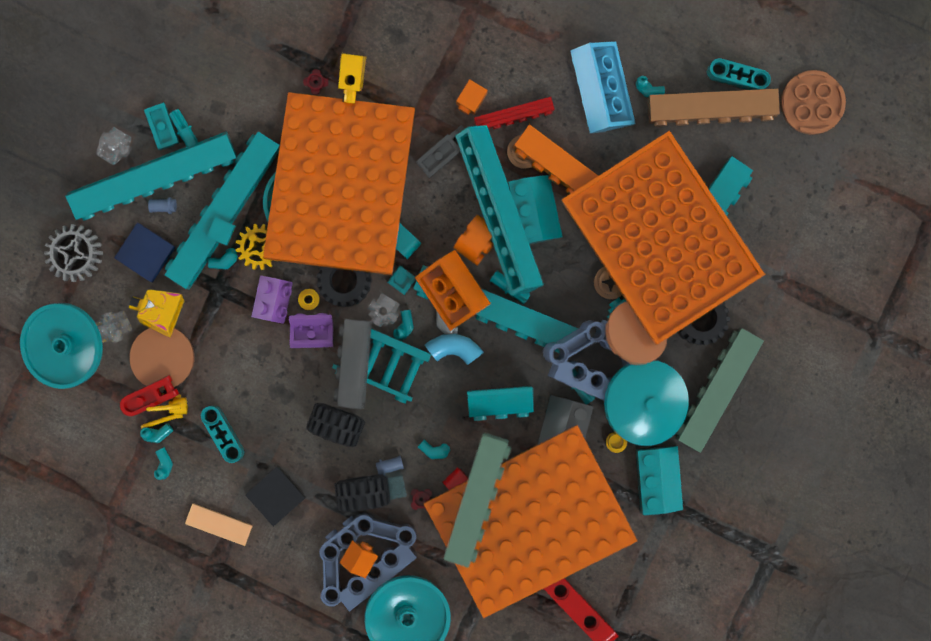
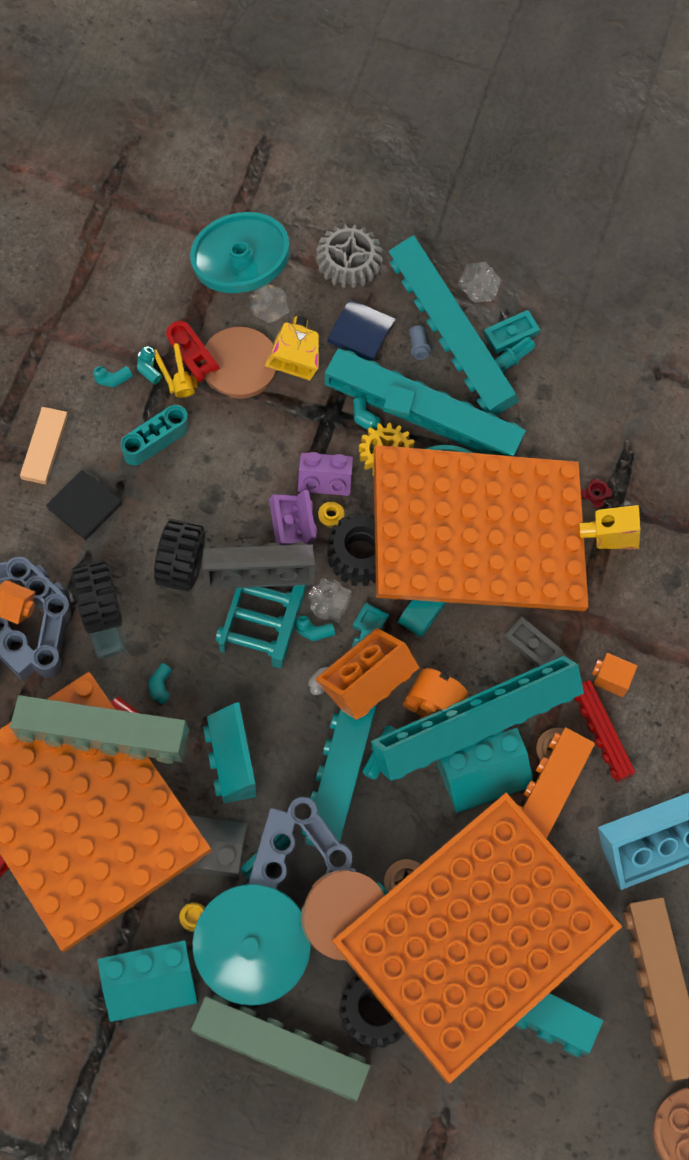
camera: 80 degrees right, 20 degrees down
sand blue pin [376,456,404,476] -> none
dark red plate [411,489,432,510] -> none
medium azure cylinder [425,334,484,365] -> none
teal arm [636,76,665,98] -> none

